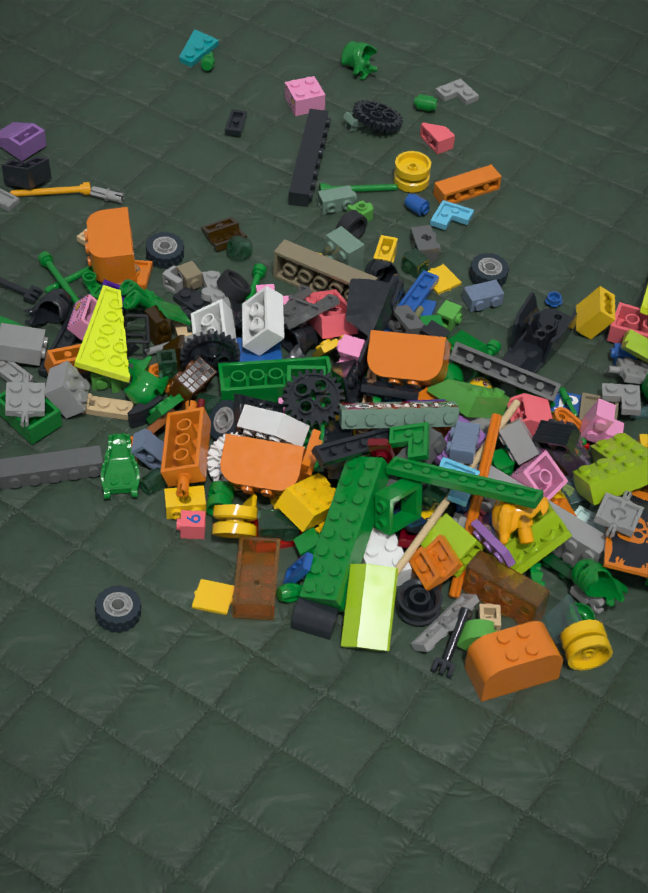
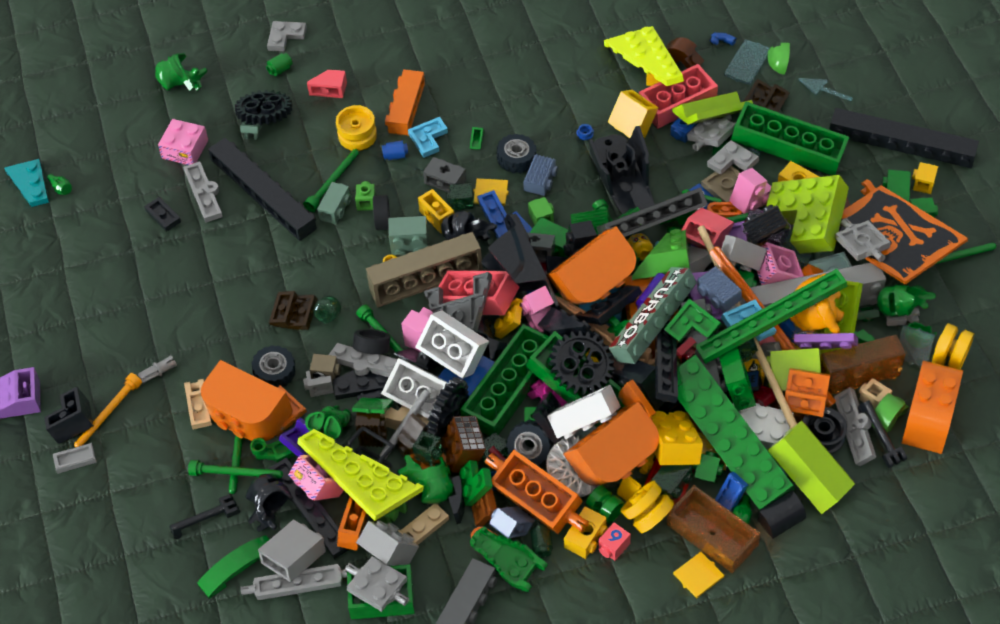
camera: 45 degrees left, 5 degrees up
none -> light grey hinge [183,161,223,223]
none -> green piece [469,127,485,150]

